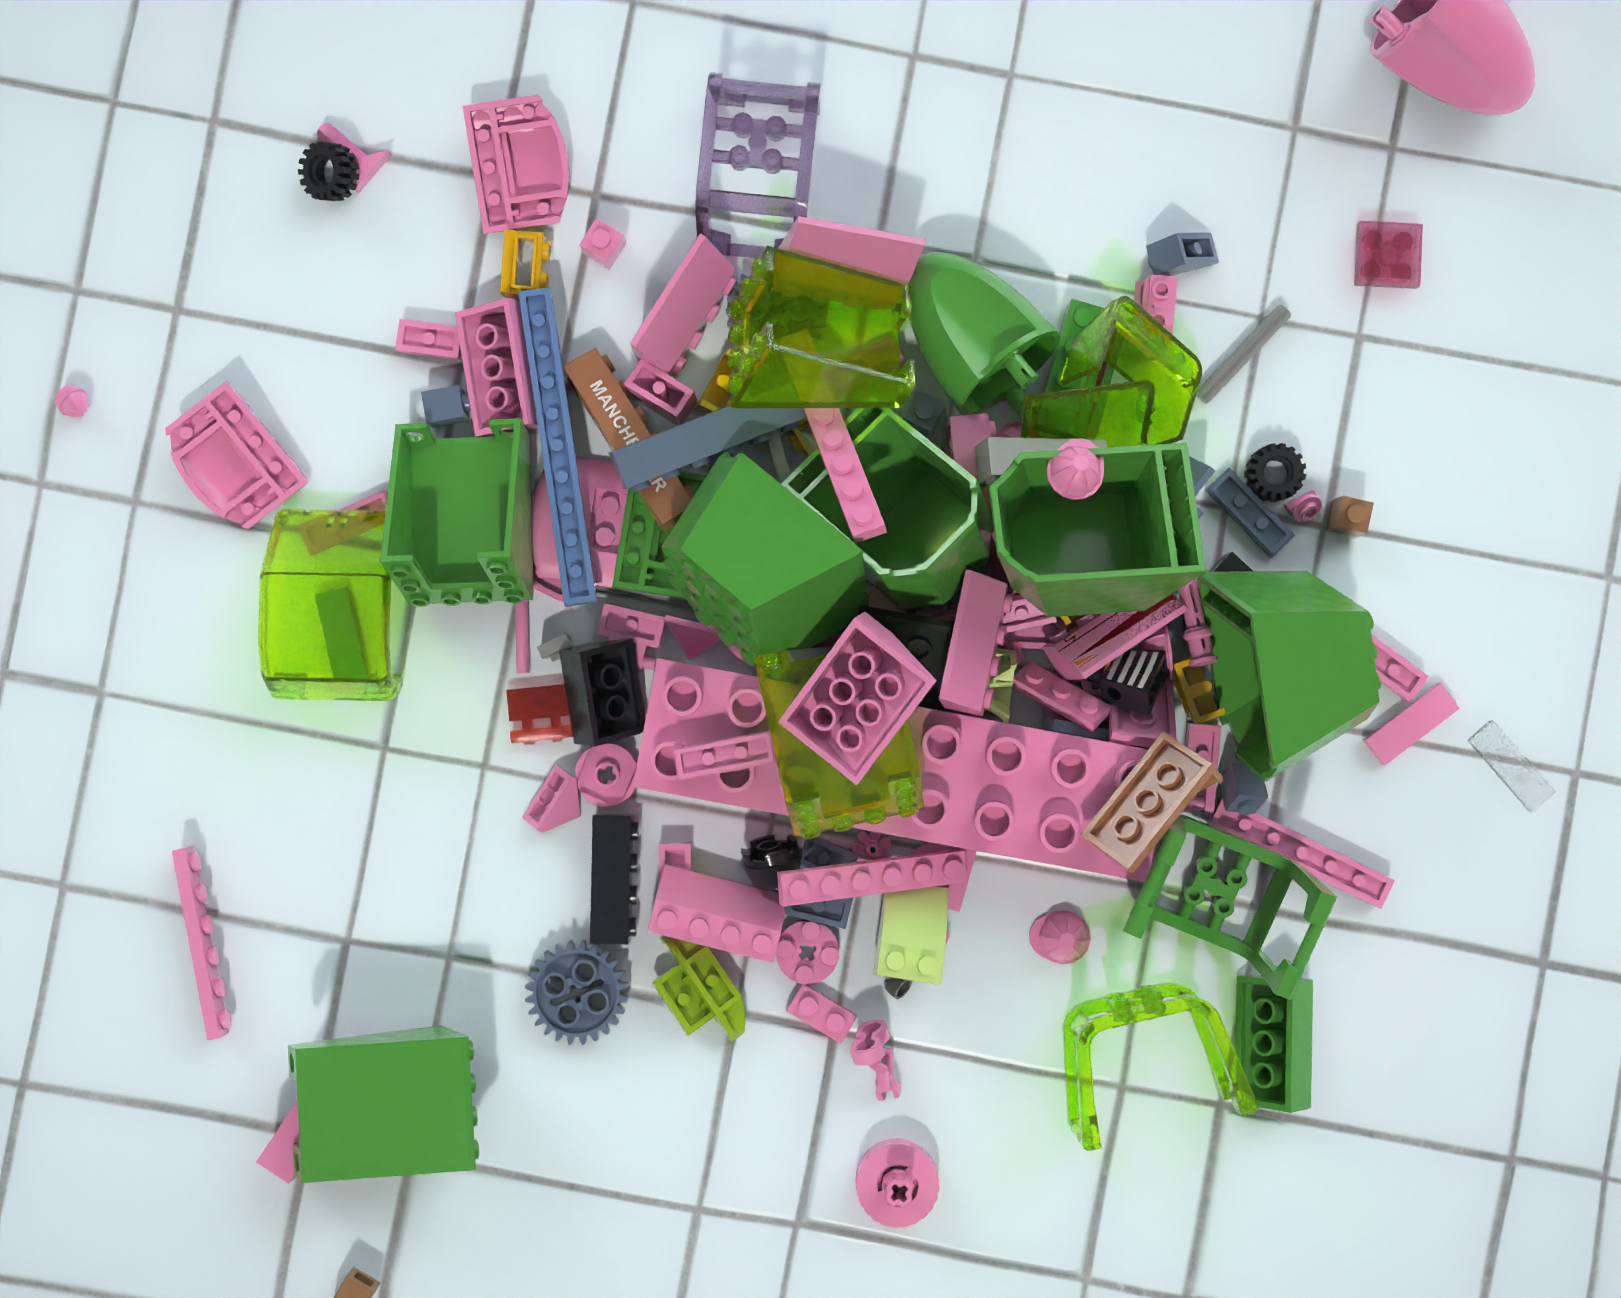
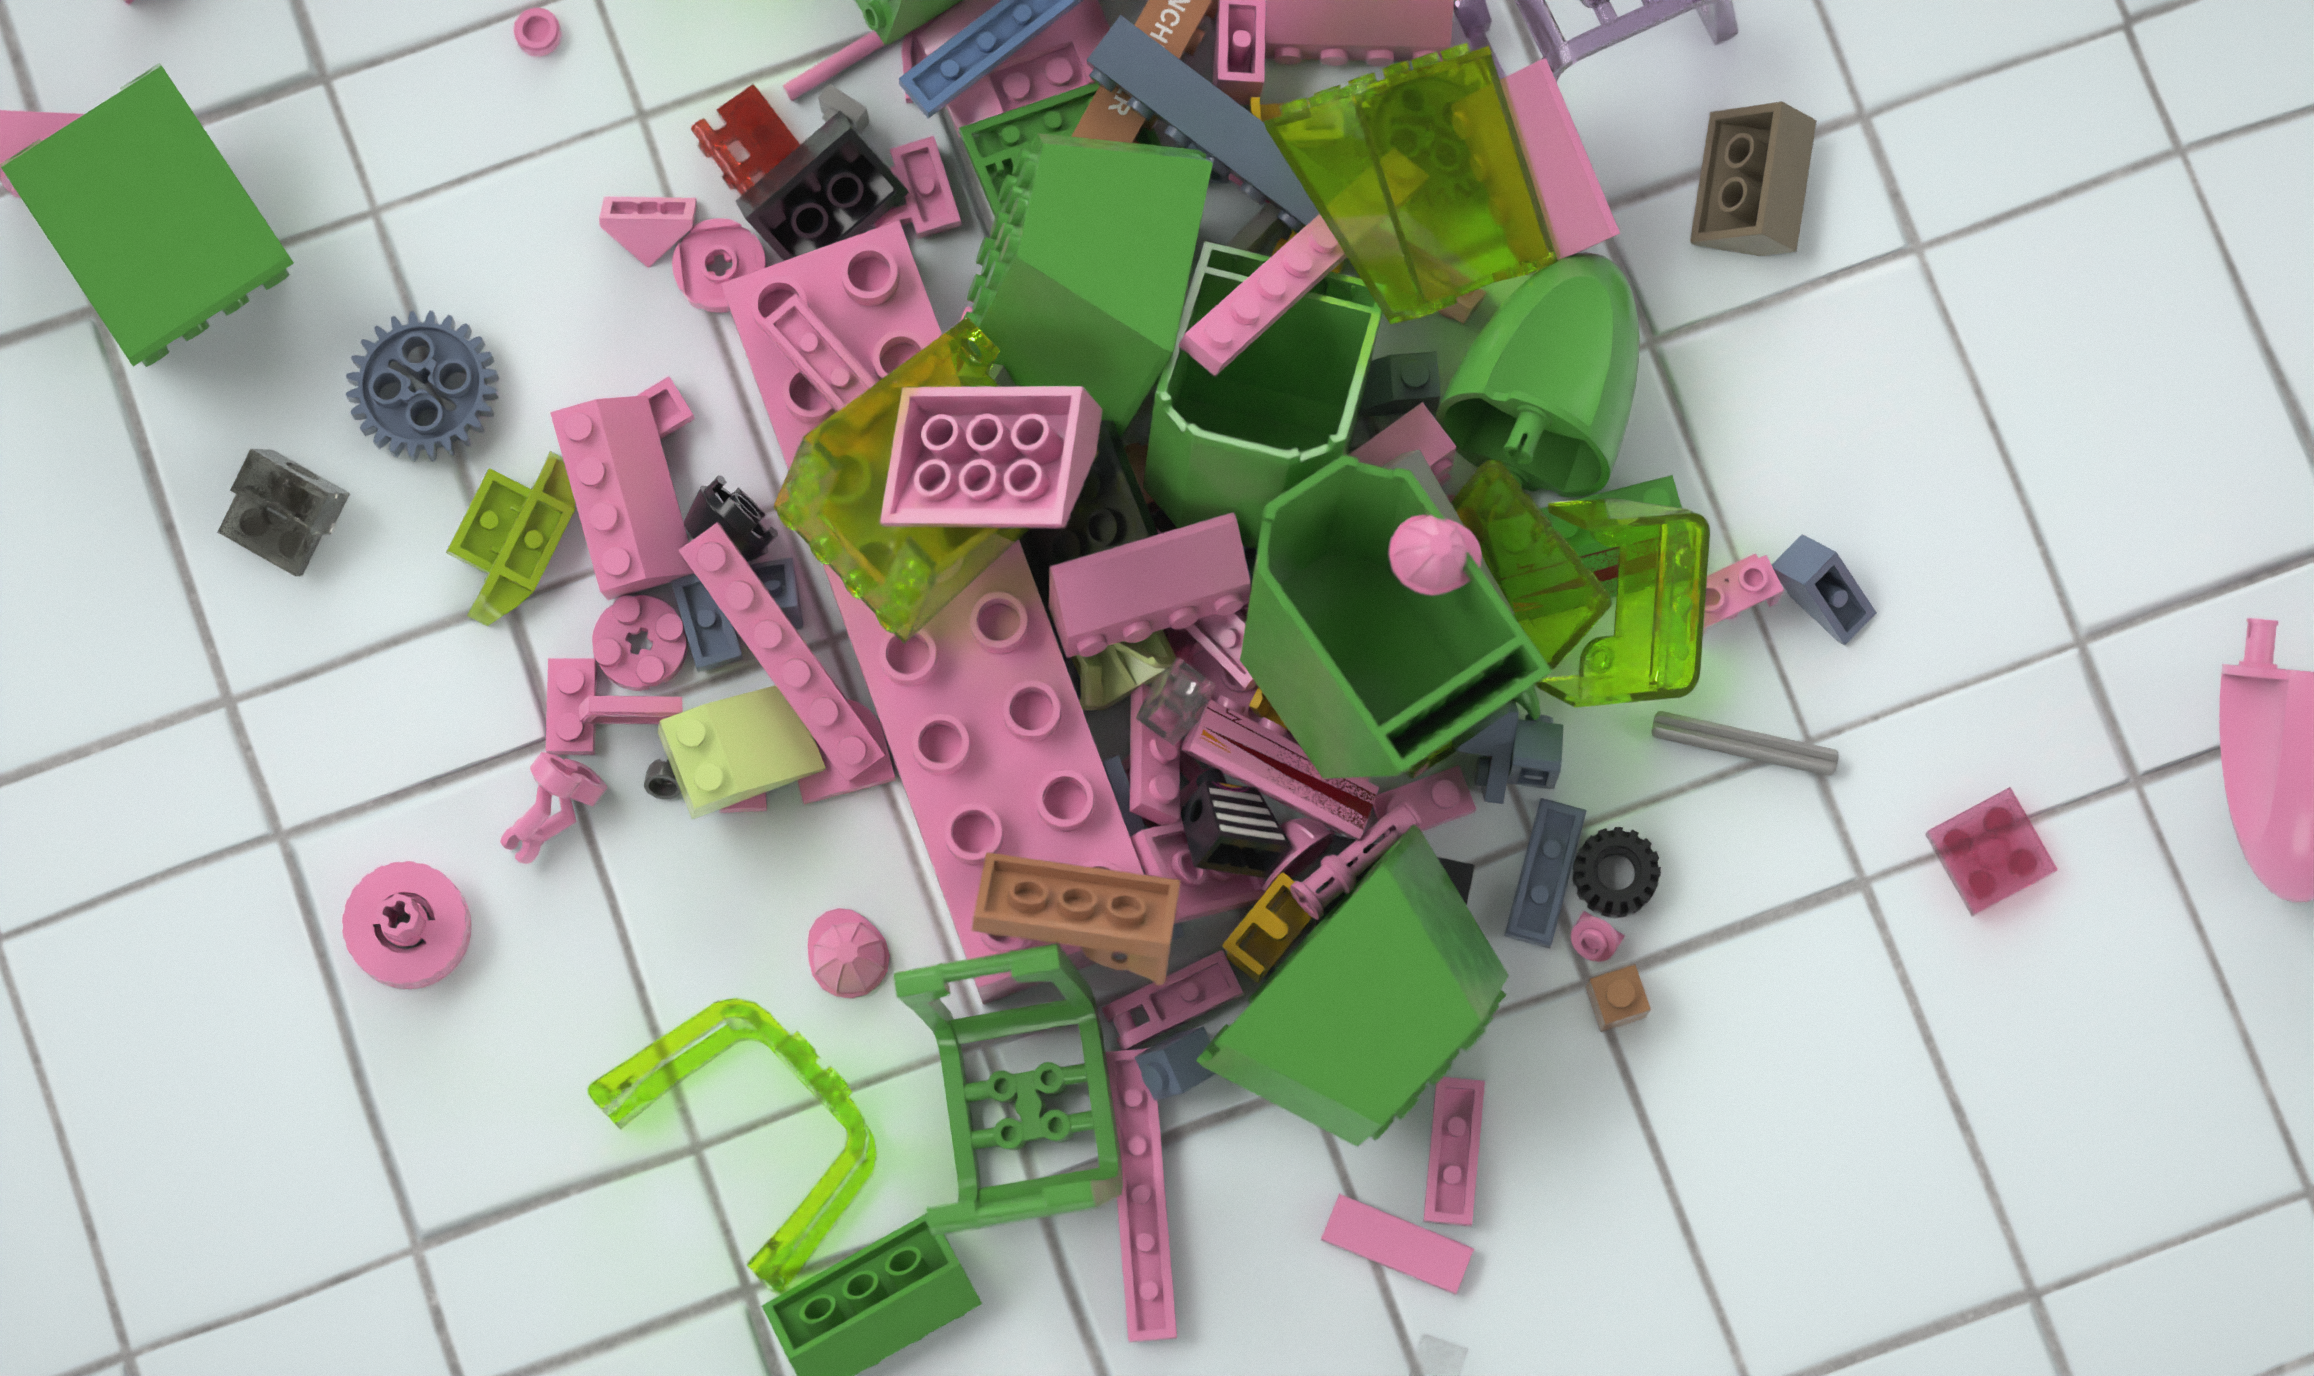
camera: 70 degrees right, 10 degrees down
black brick [590,814,639,945] -> none
bright pink slope [664,615,722,660] -> none
bright pink plant [851,830,891,862] -> none
none -> clear smoke brick [218,449,350,576]
none -> bright pink tile [514,8,562,57]
none -> bright pink tile [579,696,683,724]
none -> clear brick [1136,657,1216,746]
none -> dark tan slope [1690,101,1817,256]

